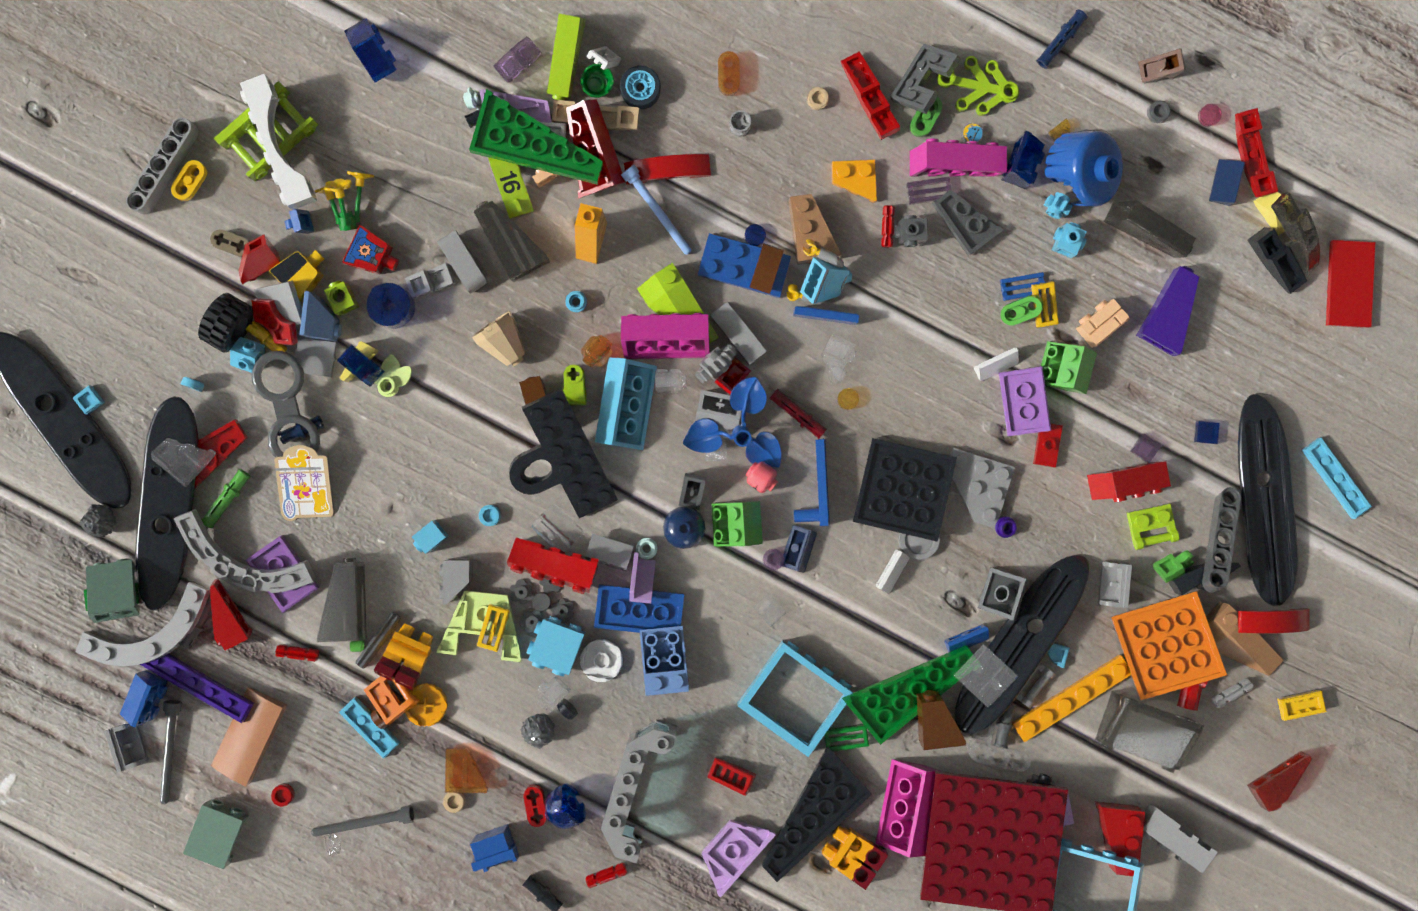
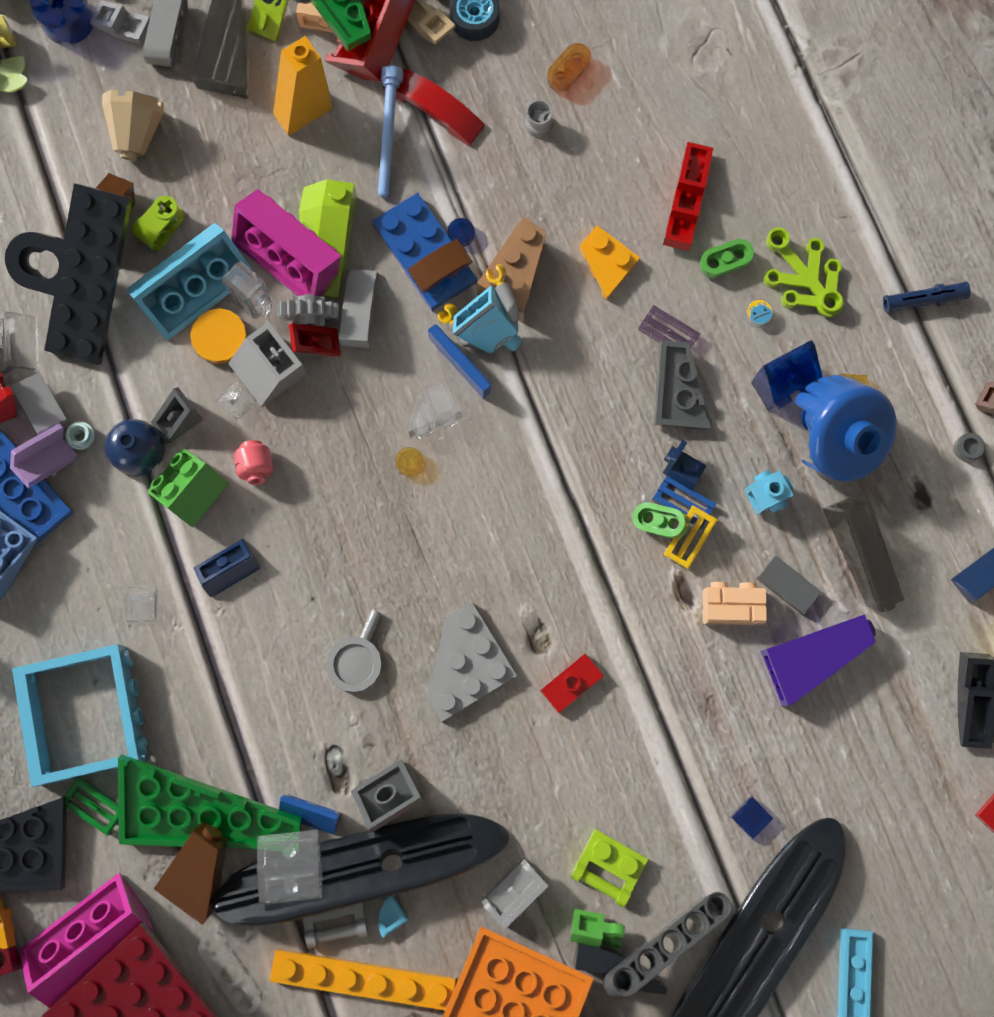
camera: 35 degrees right, 10 degrees down
medium azure plate [565,291,587,313] -> none
clear orange head [581,335,613,367] -> none
blue plant [683,377,781,468] -> none
clear purple plate [763,549,784,570] -> none
dark red pin [769,388,827,440] -> none
blue piece [794,439,830,526] -> none
tan tile [807,87,829,110] -> none
black plate [853,438,957,542] -> none
white slope [876,550,910,593] -> none
red axle [881,205,895,248] -> none
dark grey plate [890,44,961,114] -> none
dark grey brick [895,215,928,247] -> none
dark pink wedge [910,139,1007,177] -> none
white slope [974,348,1019,381] -> none
dark grey pin [994,705,1016,749] -> none
dark purple plate [995,516,1017,538] -> none
medium lavender tile [999,367,1051,436] -> none
bright green slope [1041,341,1097,394] -> none
medium azure gear [1044,192,1073,219] -> none
red wedge [1087,461,1171,502] -> none
clear purple tile [1130,433,1161,463] -> none
none -> light orange tile [190,308,247,364]
none -> dark blue bracket [663,440,706,490]
none -> dark grey tile [757,556,821,615]

